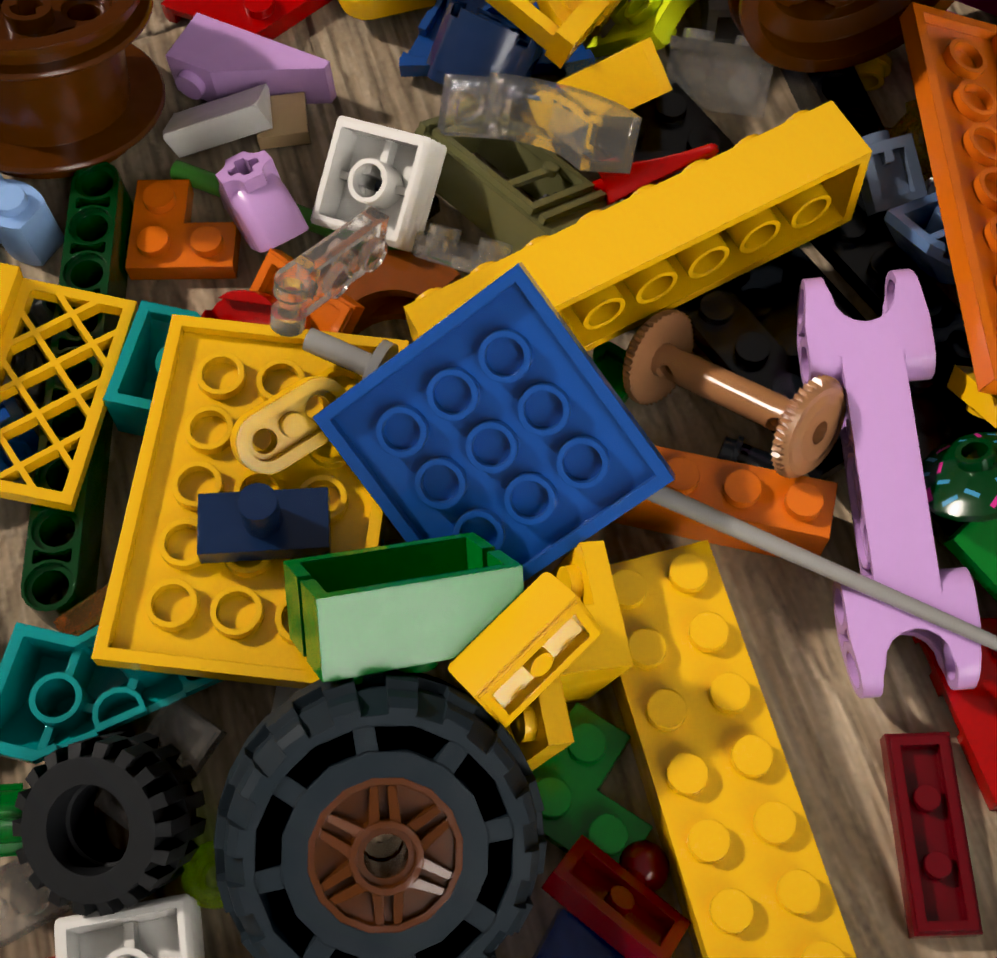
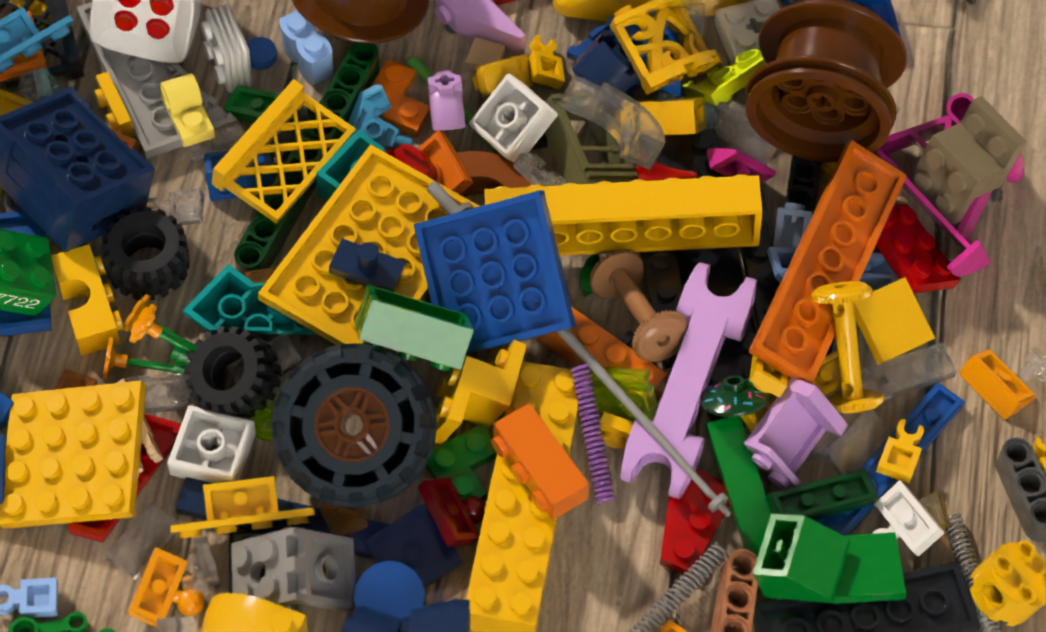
camera: 20 degrees right, 5 degrees down
white slope [163,83,273,158] -> none
yellow plate [230,376,347,474] -> none
clear plate [270,206,389,337] -> none
yellow slope [448,572,603,728] -> none
dark red tile [880,732,983,939] -> none
none -> dark azure piece [343,84,414,150]
none -> yellow piece [472,54,533,98]
none -> orange brick [491,403,589,521]
none -> yellow plate [528,35,565,89]
none -> medium lavender piece [570,364,616,505]
none -> clear neon green plate [585,366,658,421]
none -> yellow plate [599,412,634,449]
none -> dark pink slope [707,148,776,184]

